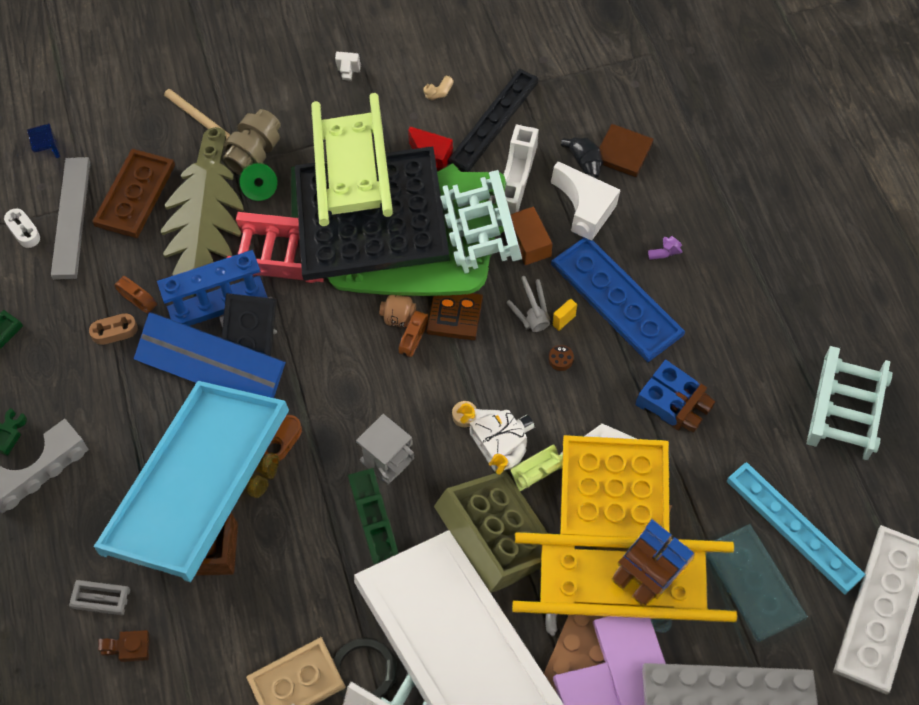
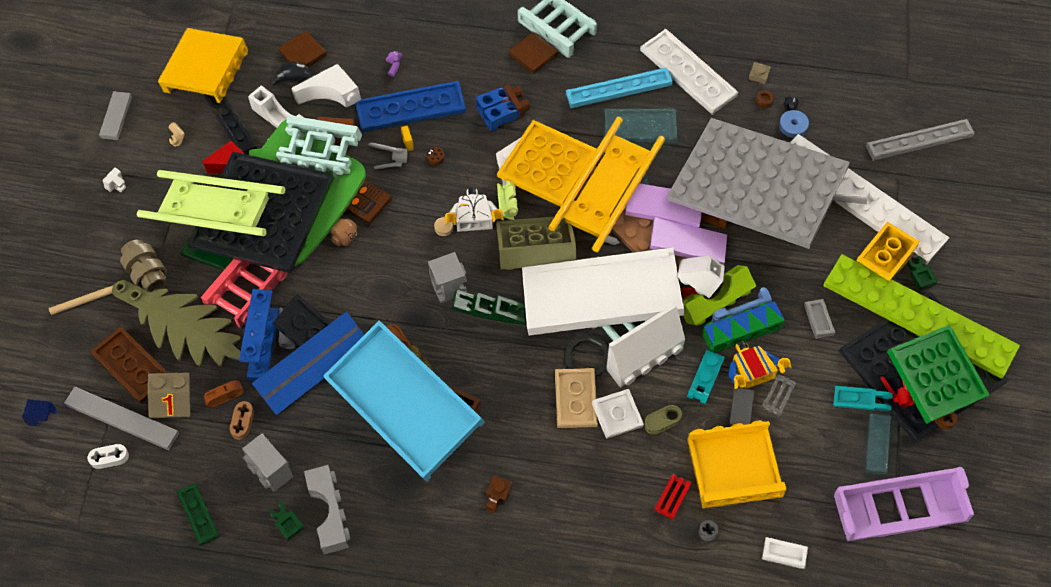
camera: 65 degrees left, 0 degrees up
light grey tile [69,580,130,615] -> none
green piece [239,163,277,201] -> none
dark orange piece [399,311,429,357] -> none
hips [612,519,694,607] -> none
none -> light grey tile [99,91,132,140]
none -> dark tan slope [148,373,190,418]
none -> yellow panel [158,28,248,103]
none -> light grey brick [242,434,293,492]
none -> reddish brown tile [509,31,558,74]

